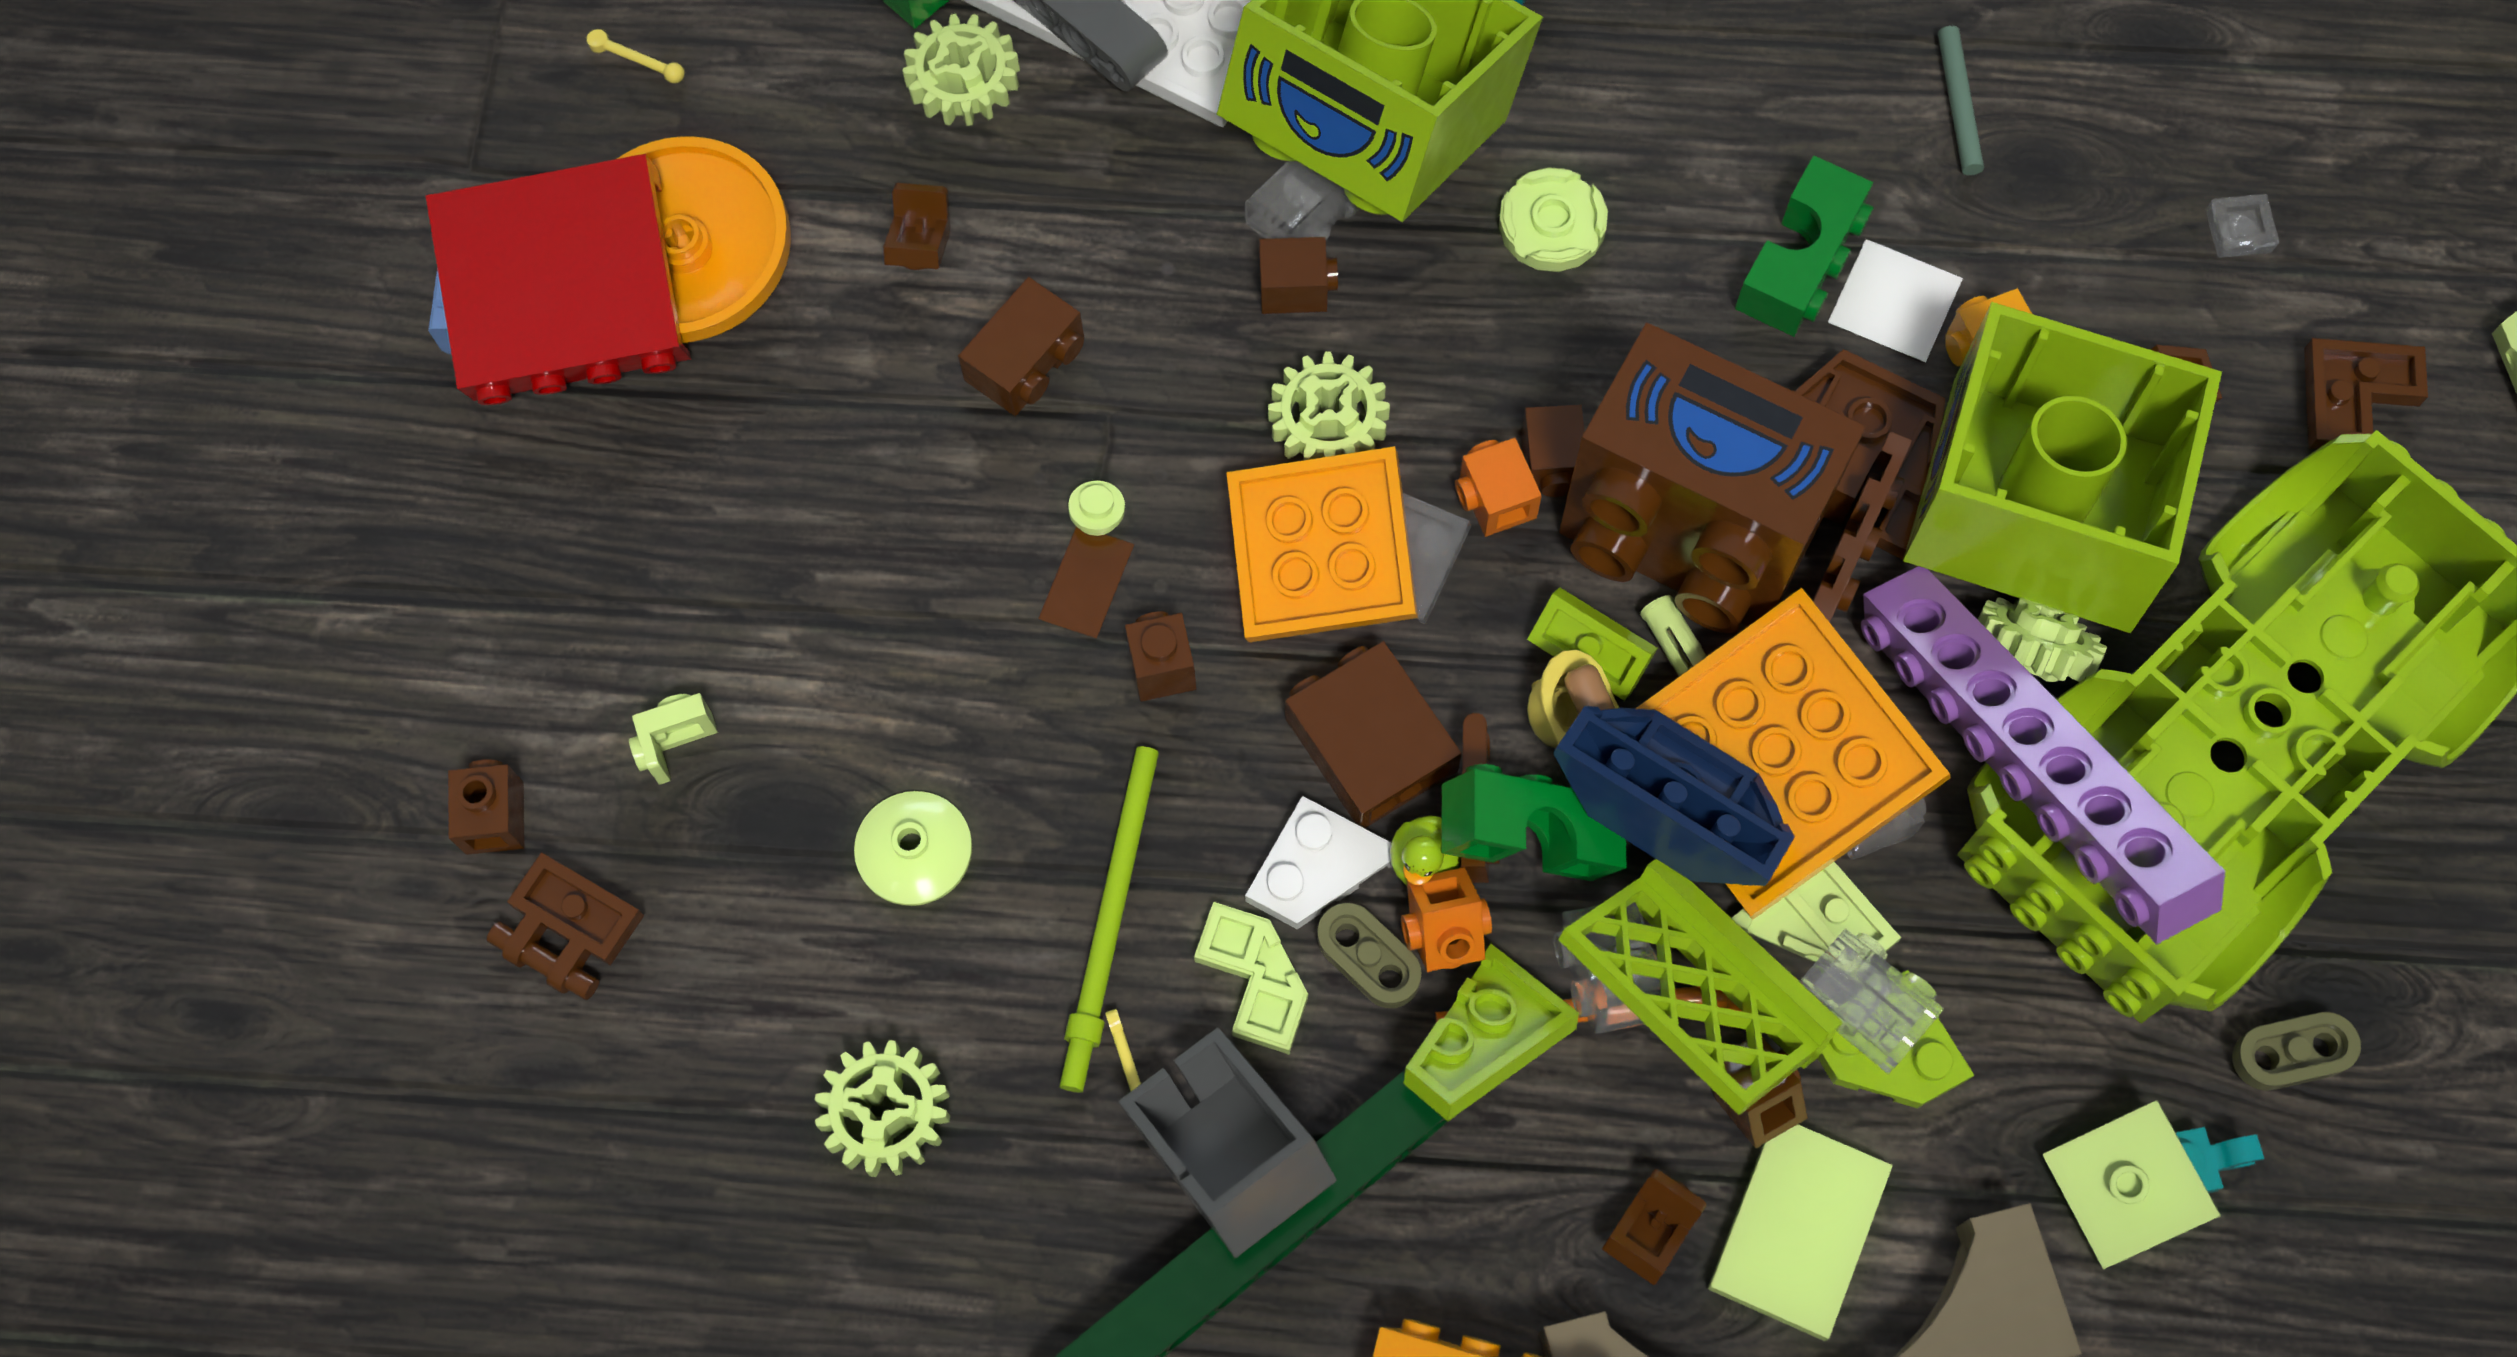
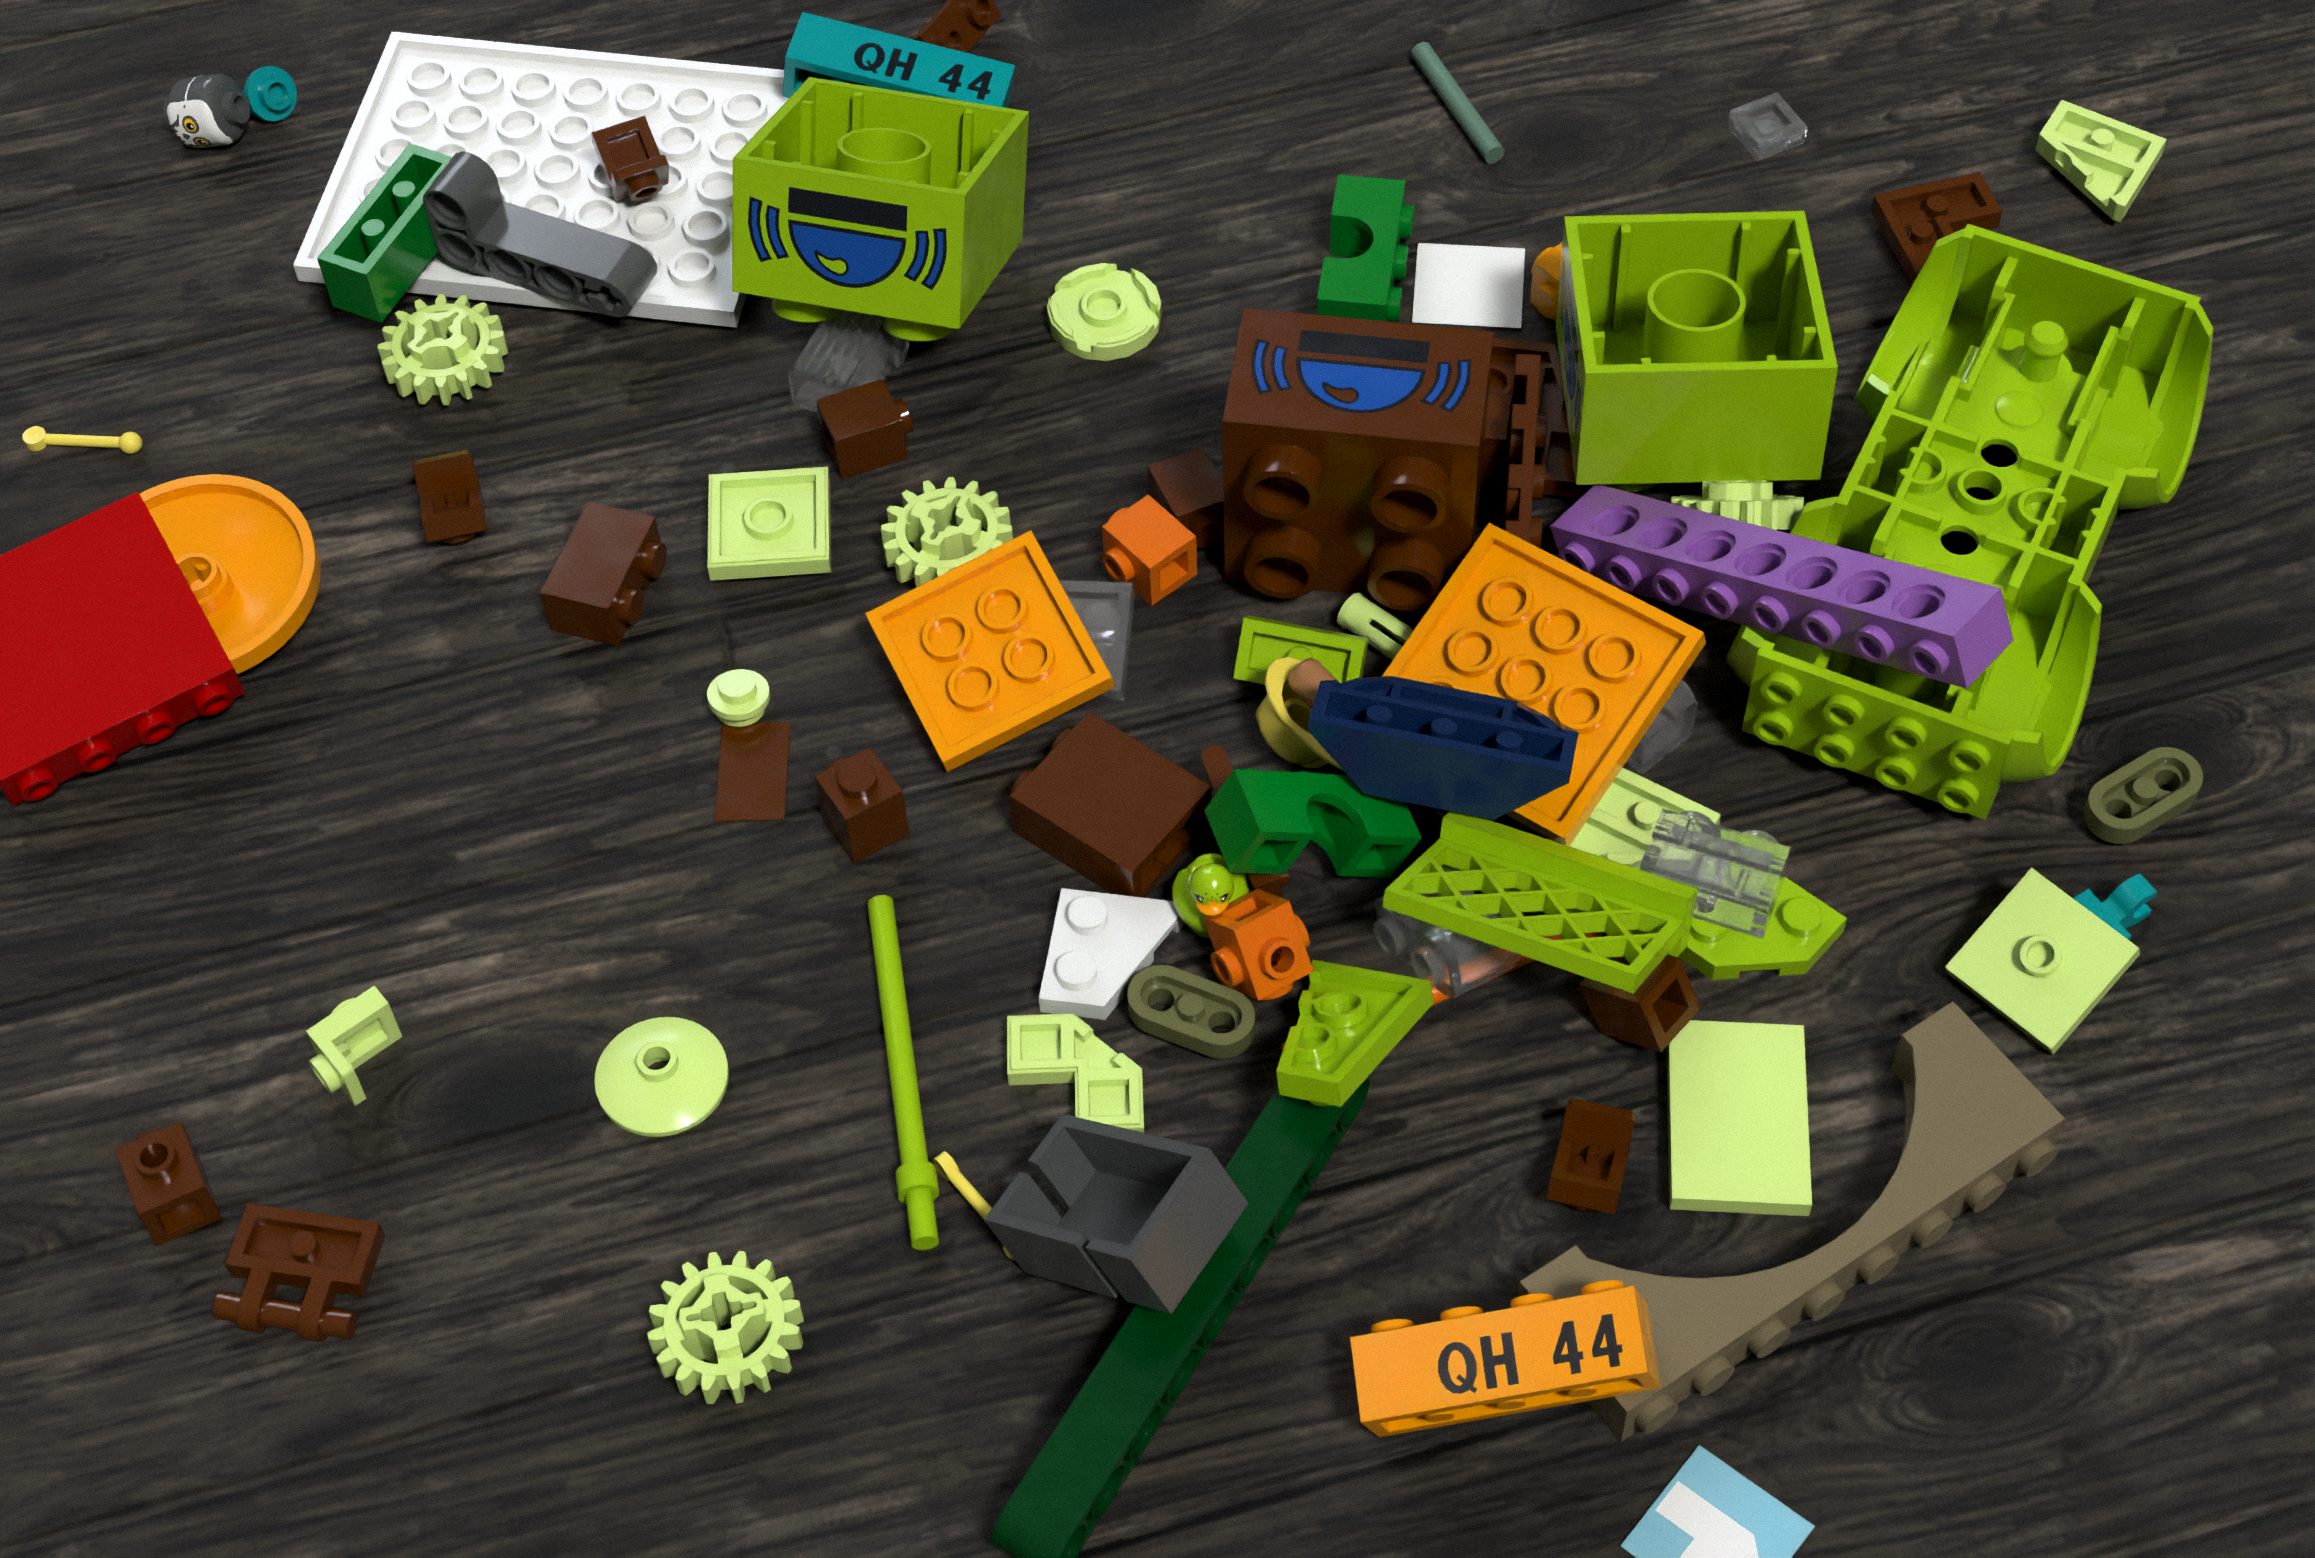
camera: 20 degrees left, 15 degrees down
none -> yellowish green plate [707,467,831,581]

